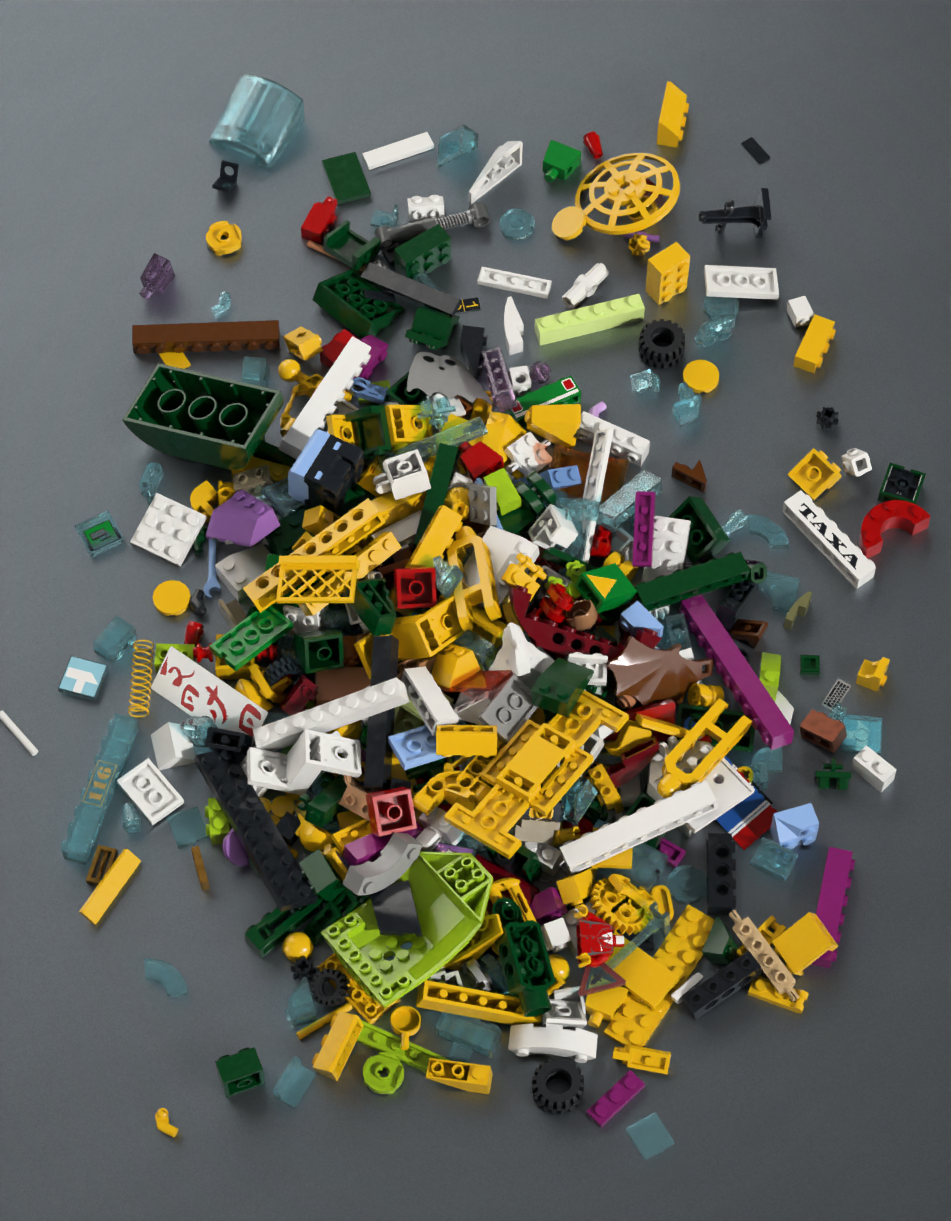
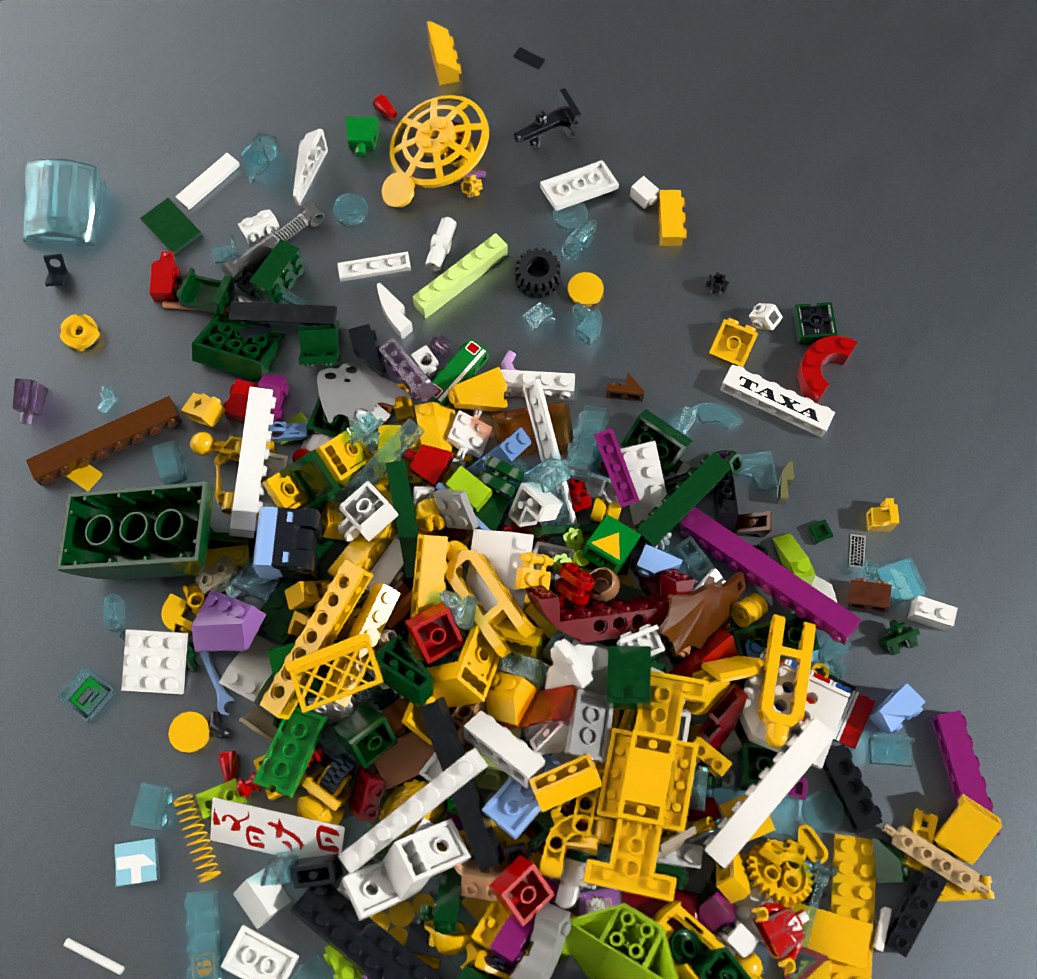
camera: 25 degrees left, 10 degrees up
black sticker [456,297,481,313] -> none
yellow brick [645,242,690,305] -> none

